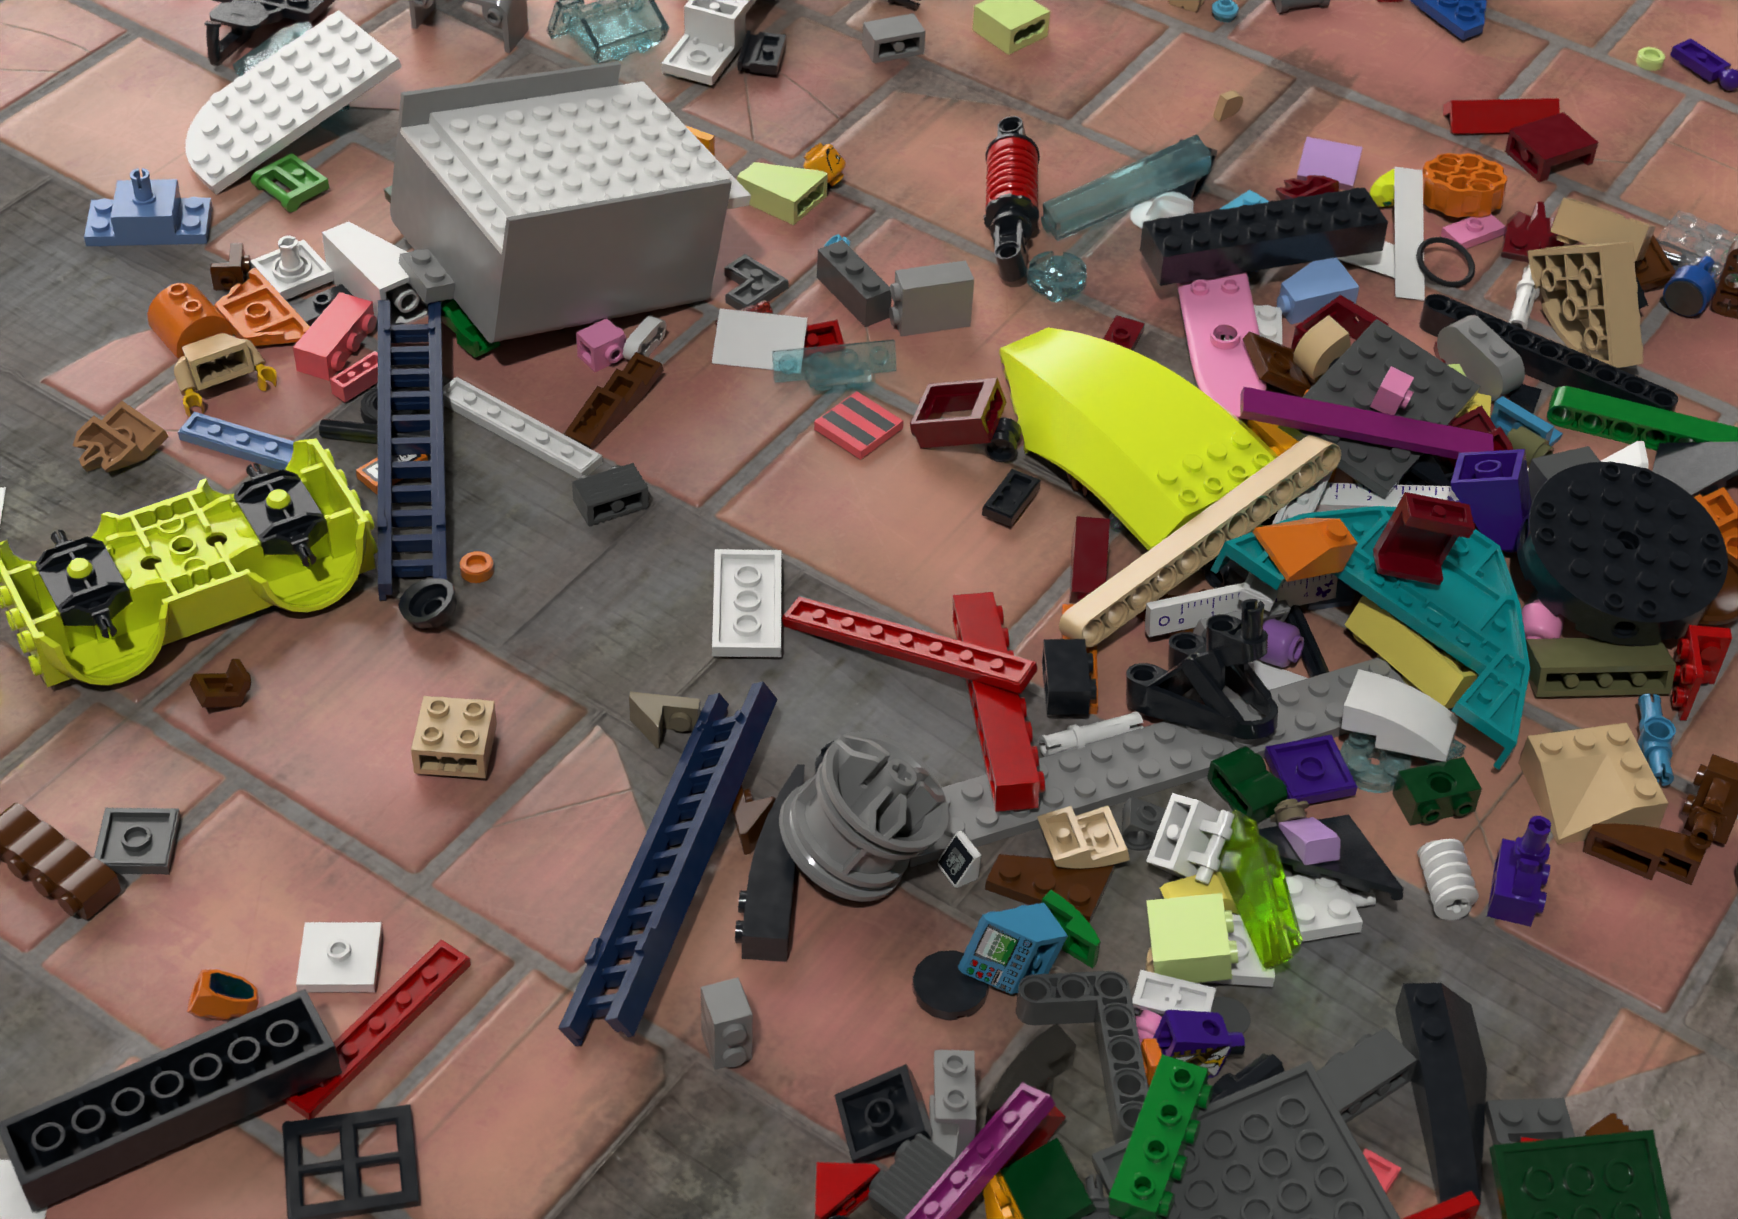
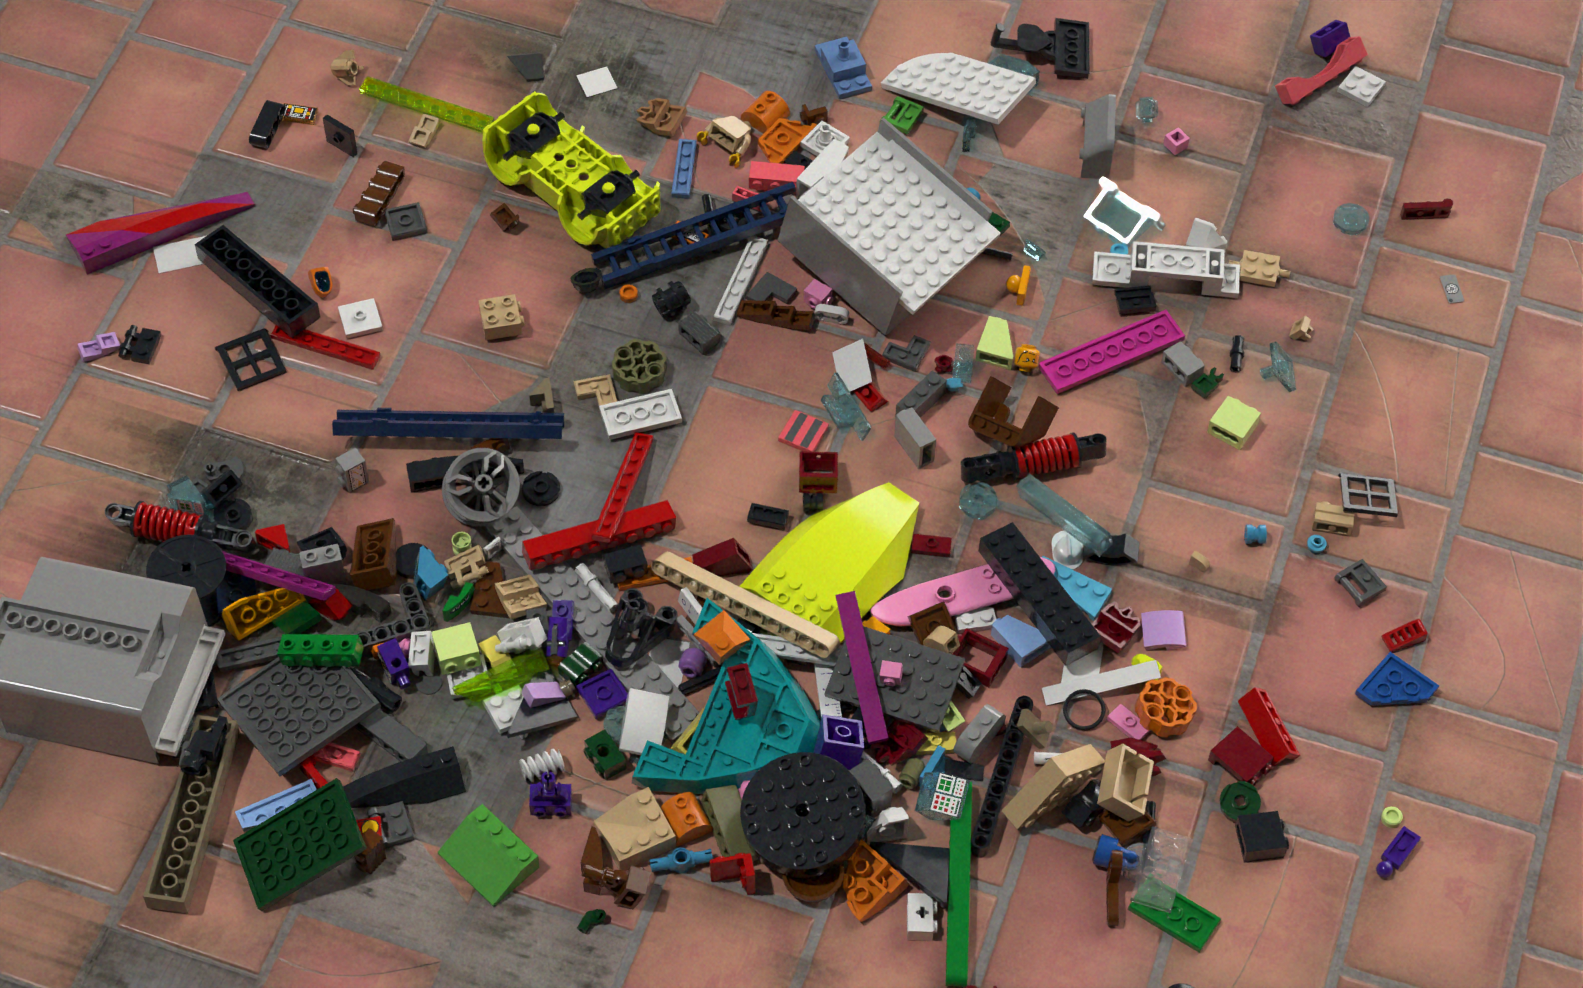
camera: 75 degrees right, 10 degrees up
none -> reddish brown slope [350,518,397,592]
none -> bright green slope [437,804,539,907]
none -> tan plate [444,545,489,589]
none -> yellowish green wheel [452,532,472,556]
none -> dark purple plate [546,600,574,666]
none -> tan tile [573,374,617,406]
none -> olive connector [612,339,667,394]
none -> black piece [652,281,691,318]
none -> orange brick [660,792,713,847]
none -> dark grey tile [746,272,797,304]
none -> slope [914,772,970,820]
none -> dark red plate [934,355,953,373]
none -> clear light blue slope [953,343,975,383]
none -> clear light blue slope [962,116,976,152]
none -> reddish brown windscreen [968,376,1059,449]
none -> dark tan tile [1017,709,1053,749]
none -> dark pink plate [1038,310,1185,394]
none -> medium azure tile [1110,243,1128,255]
none -> dark green plate [1191,367,1224,398]
none -> dark green plate [1220,781,1261,822]
none -> black piece [1235,811,1289,862]
none -> dark azure wheel [1244,524,1267,544]

